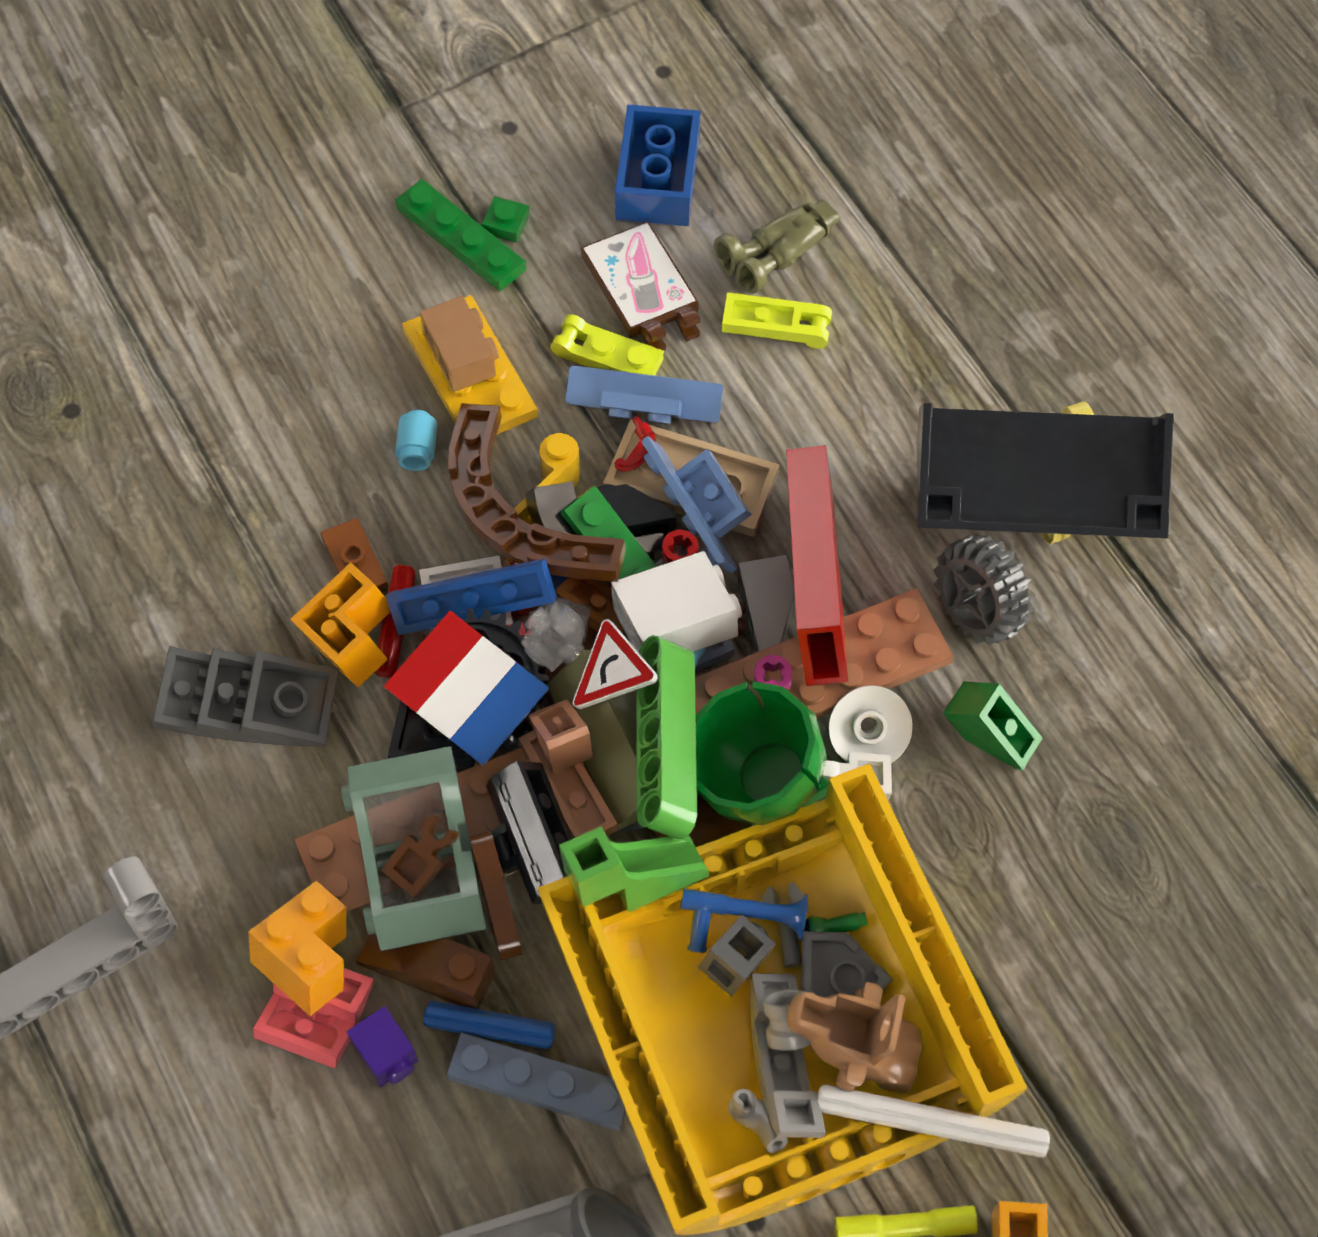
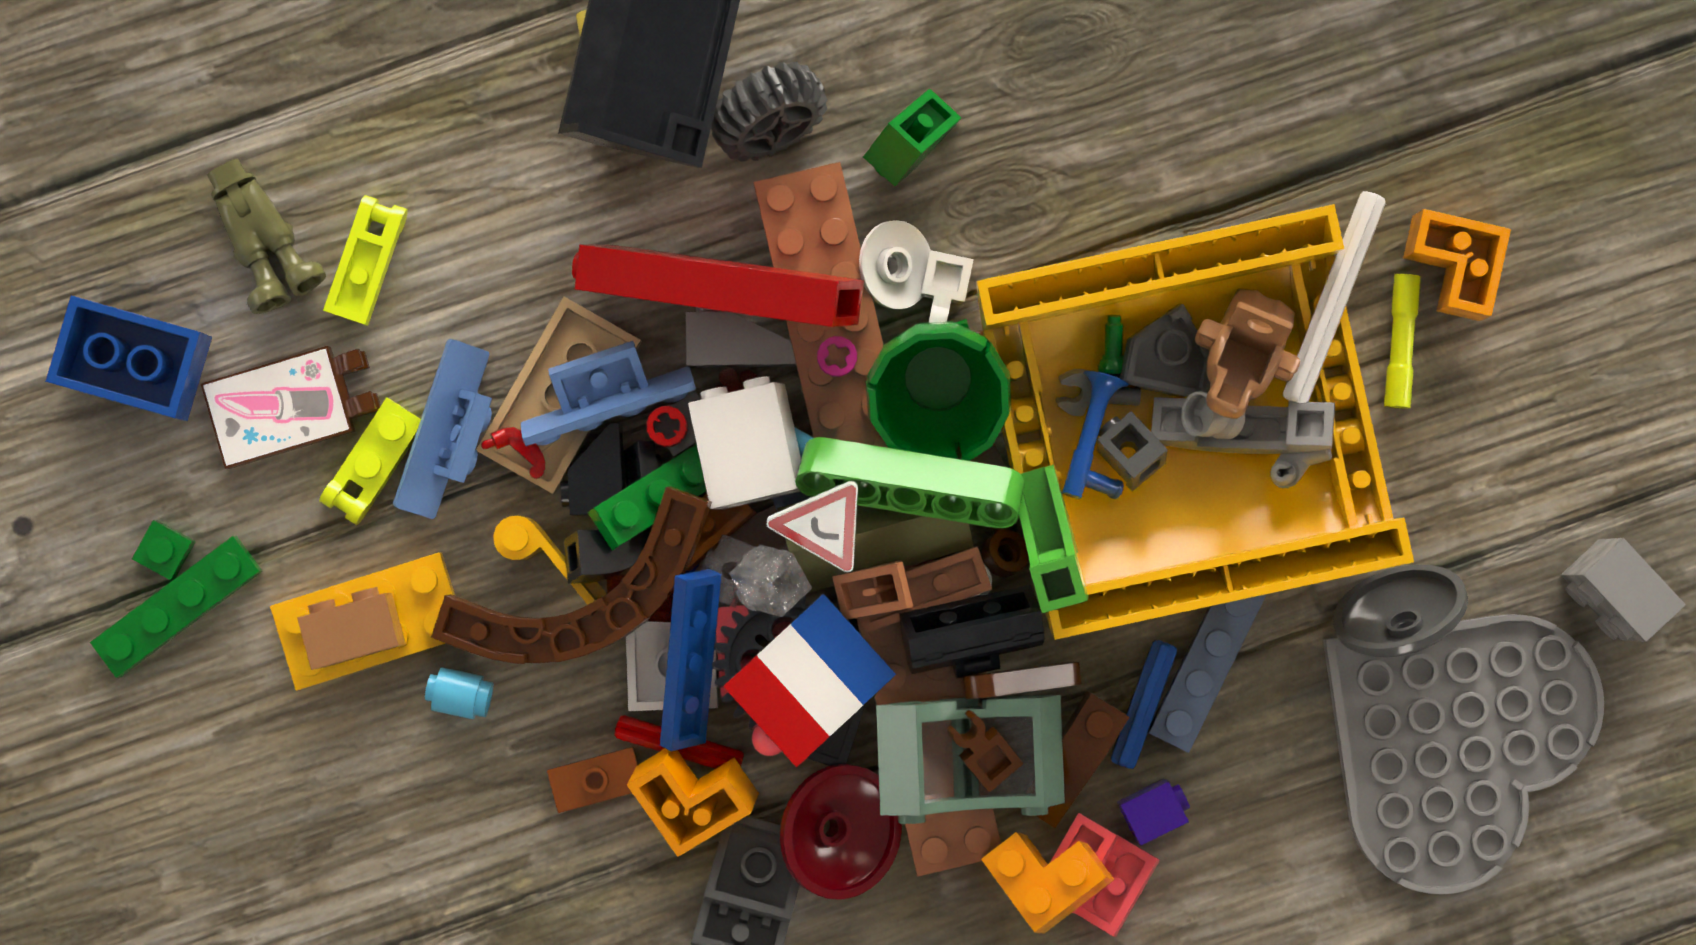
camera: 80 degrees left, 25 degrees up
none -> dark red dish [780,764,902,900]

